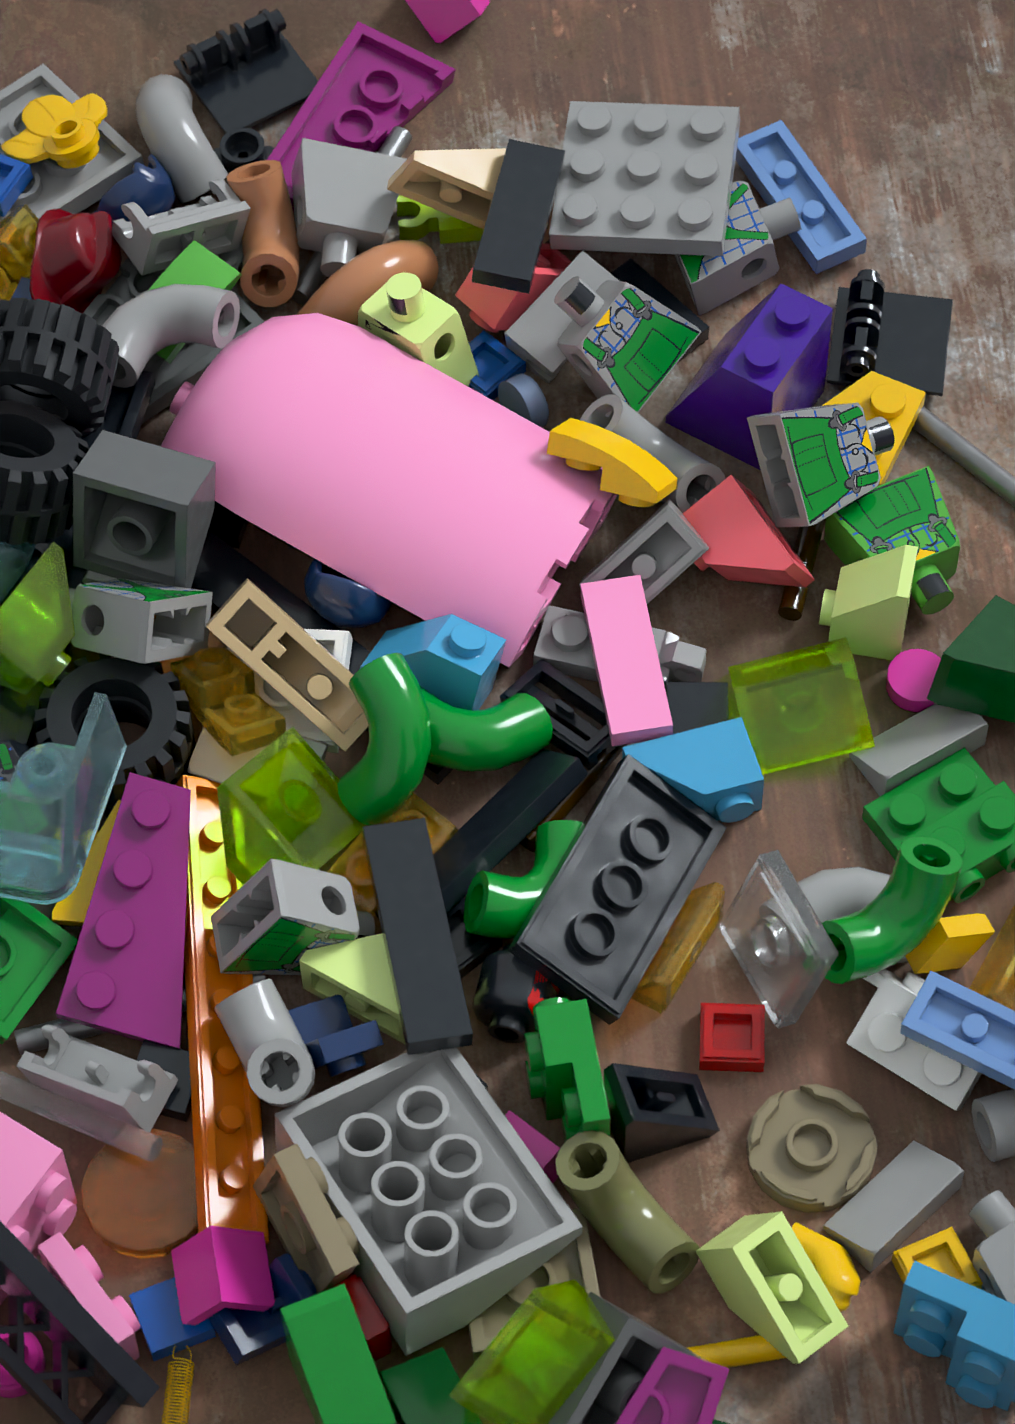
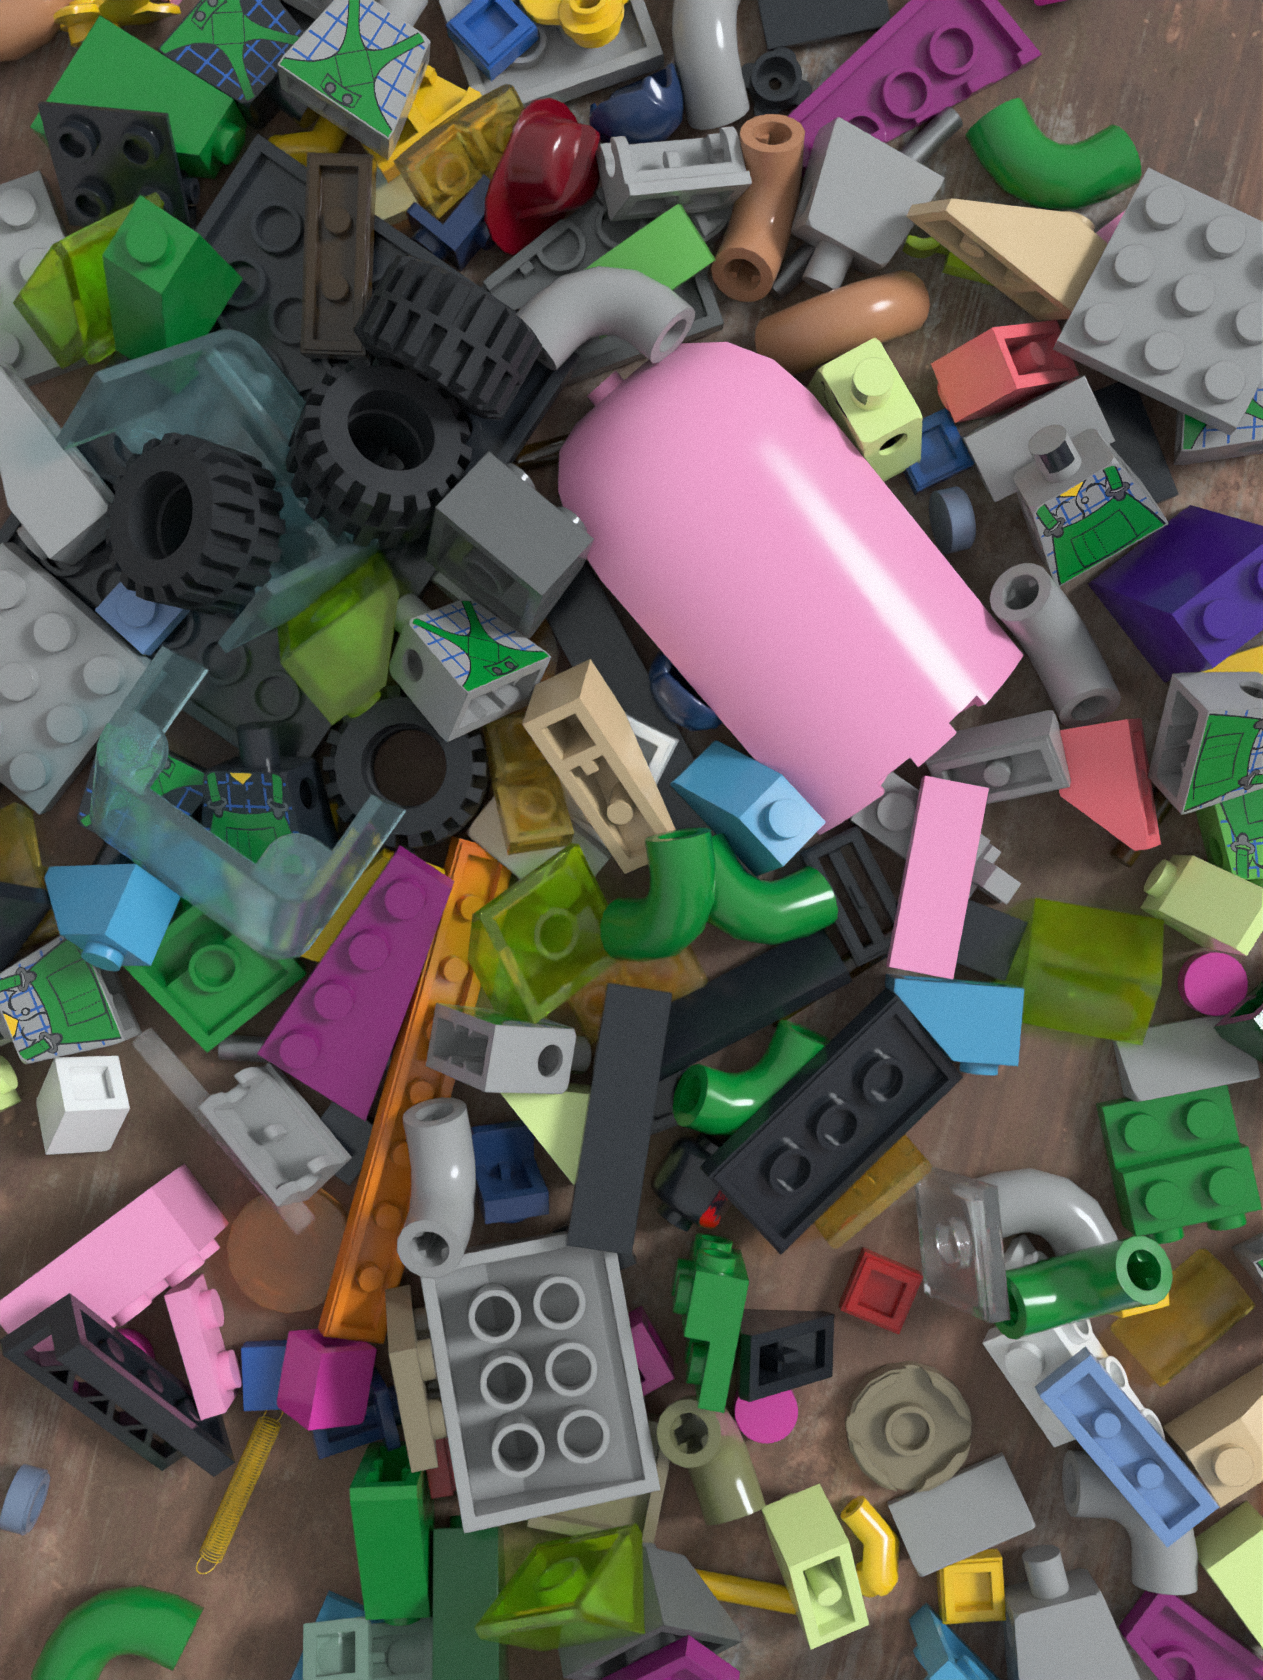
camera: 20 degrees right, 30 degrees up
black tile [472,139,565,294] -> none
yellow slope [547,418,678,507] -> none
none -> dark pink tile [733,1389,798,1444]
none -> green cylinder [965,98,1142,212]

